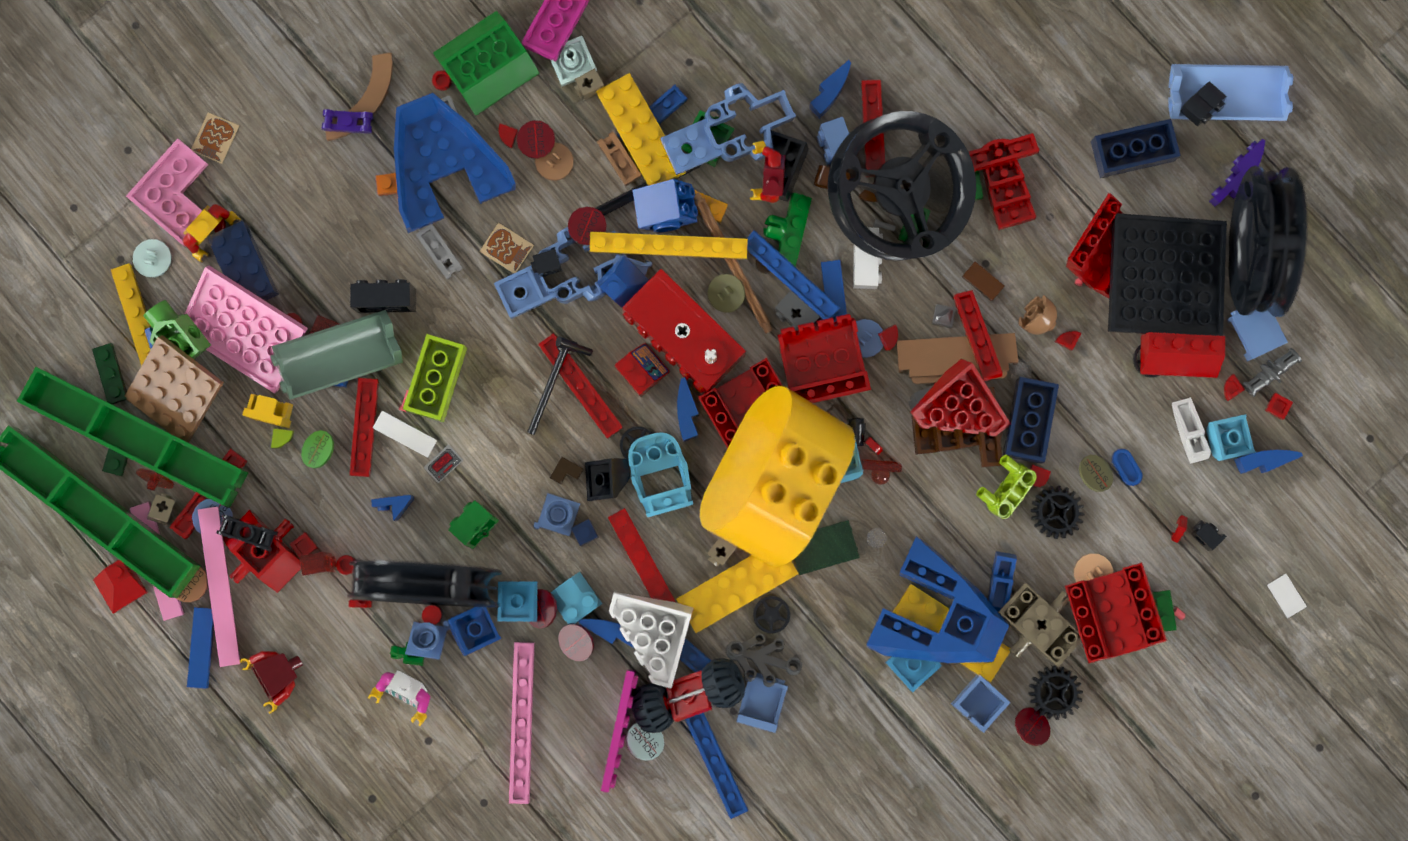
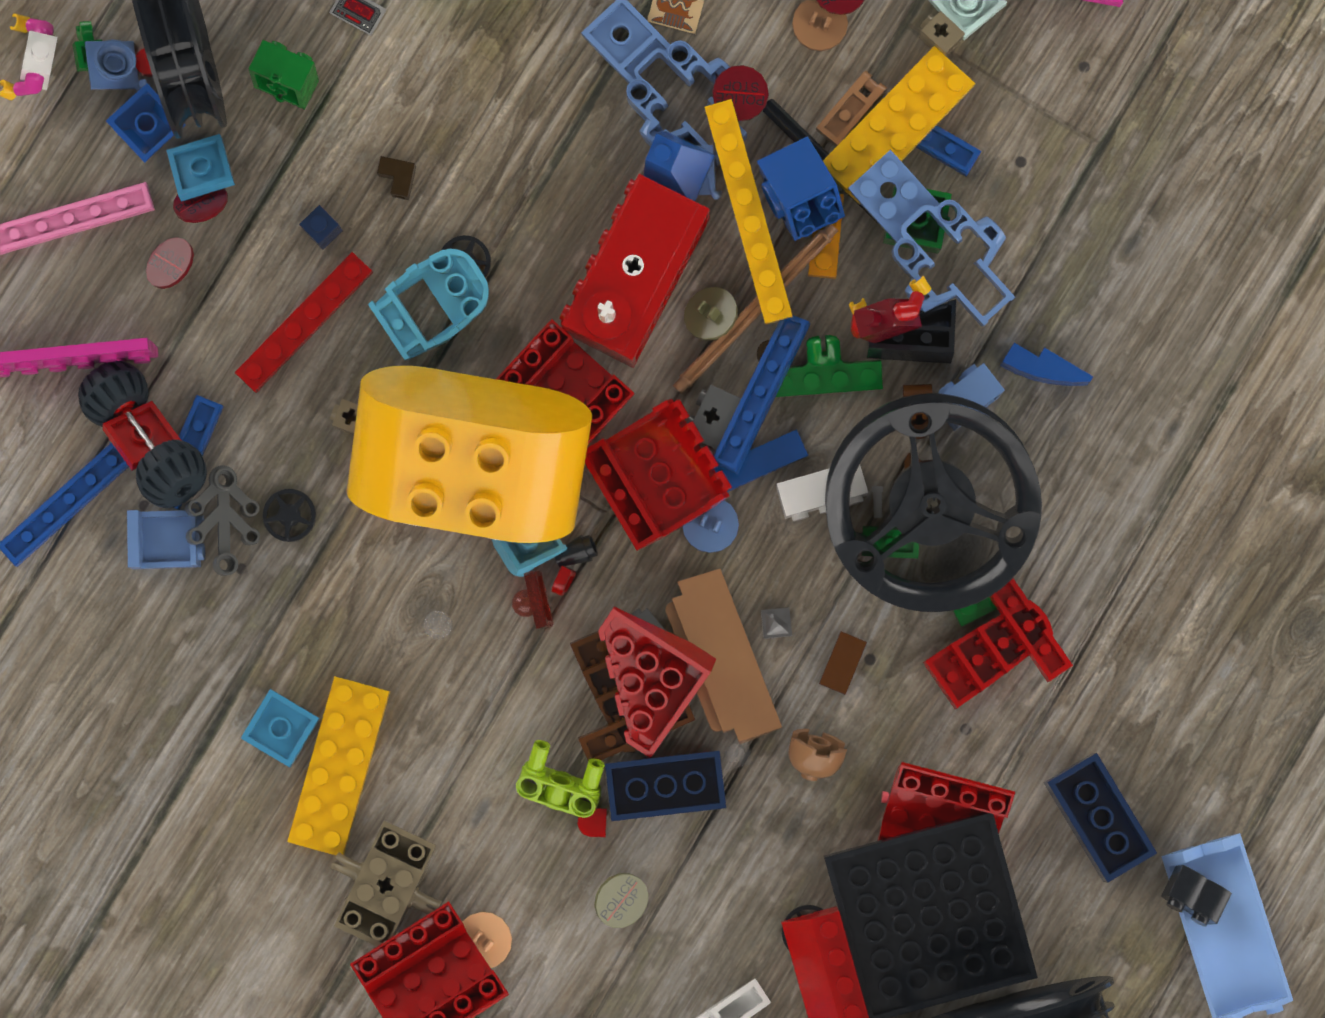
camera: 75 degrees right, 0 degrees up
black bar [527,336,593,435] -> none
black brick [531,249,562,278] -> none
medium blue hat [533,493,580,536] -> none
red plate [538,333,623,439] -> none
medium azure slope [550,572,603,624] -> none
blue slope [578,619,634,648] -> none
black slope [585,458,630,501] -> none
white slope [609,592,693,688] -> none
red slope [614,343,670,397] -> none
light aqua piece [626,723,664,761] -> none
yellow plate [676,555,799,633] -> none
blue slope [677,377,699,442] -> none
clear green piece [794,520,860,575] -> none
red plate [861,80,885,177] -> none
blue piece [866,536,1009,663] -> none
red tile [878,324,898,351] -> none
medium blue piece [951,674,1011,732] -> none
red plate [954,290,1003,381] -> none
blue slope [988,551,1017,612] -> none
dark red piece [1015,707,1050,746] -> none
black gear [1028,666,1083,720] -> none
black gear [1030,486,1085,539] -> none
red tile [1055,331,1082,351] -> none
blue tile [1111,449,1143,486] -> none
dark purple slope [1209,139,1265,207] -> none

